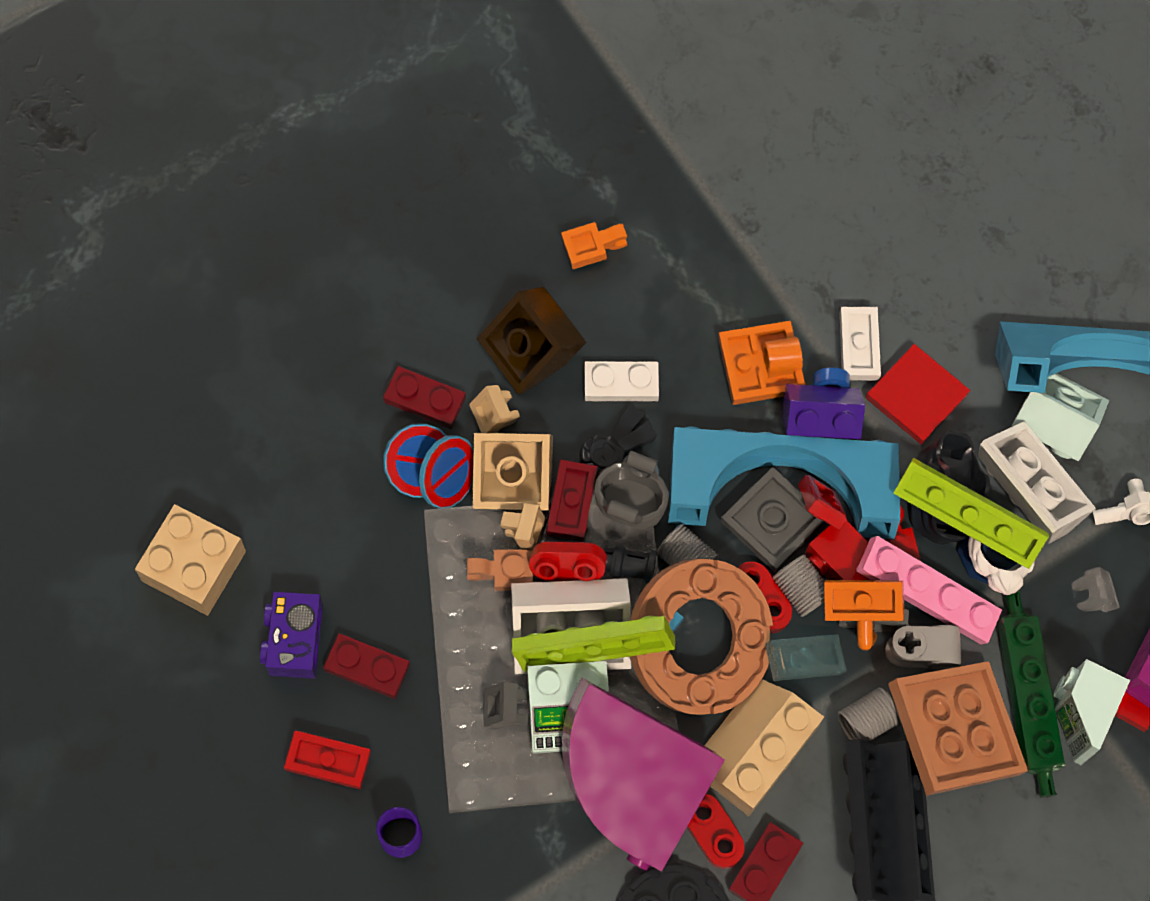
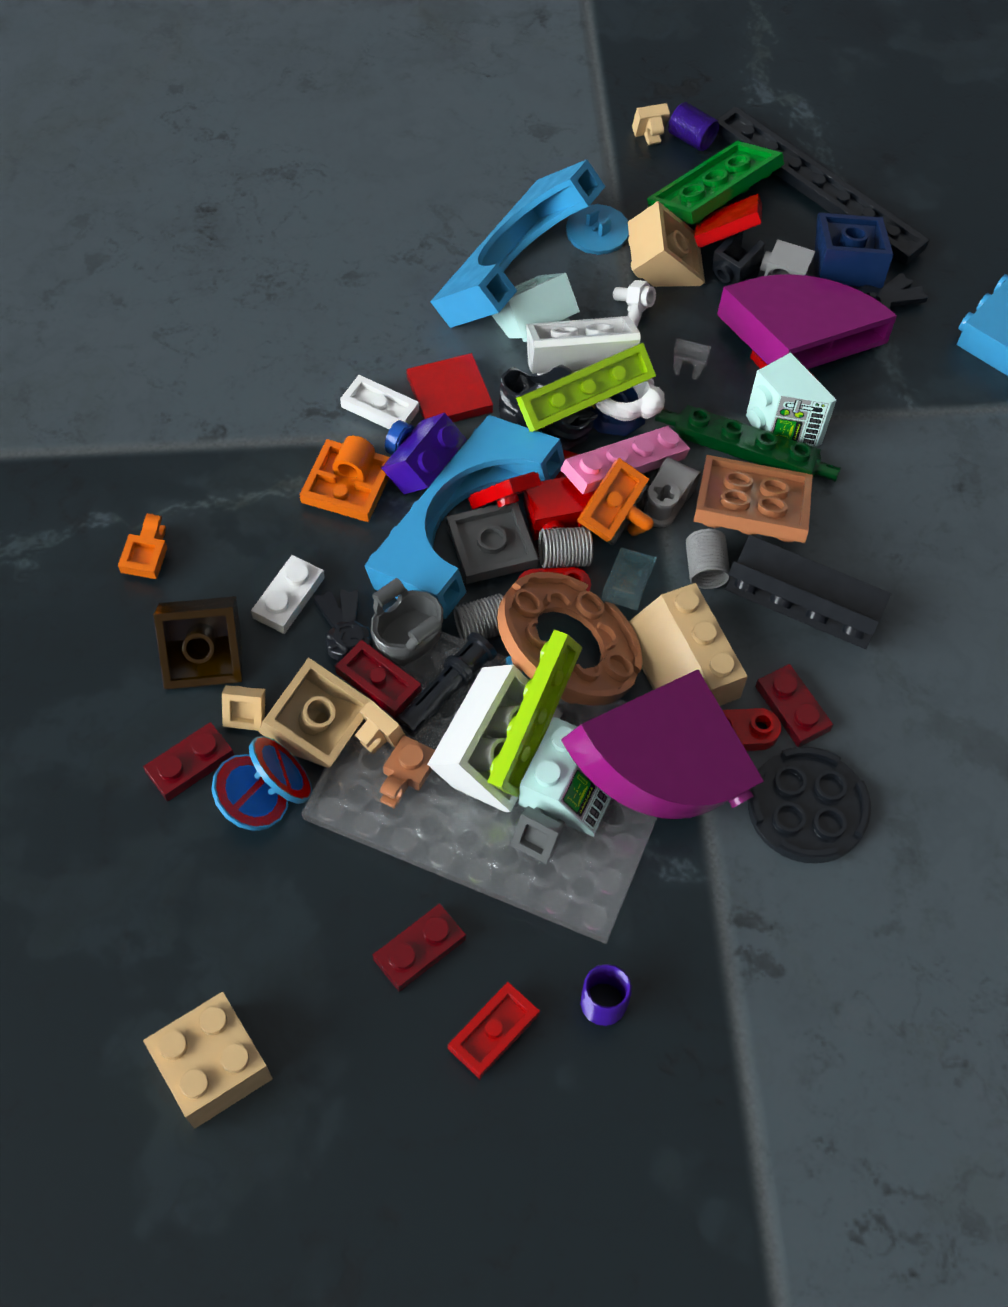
camera: 60 degrees left, 10 degrees down
dark purple brick [260,592,323,679] -> none
red plate [529,542,607,581] -> none

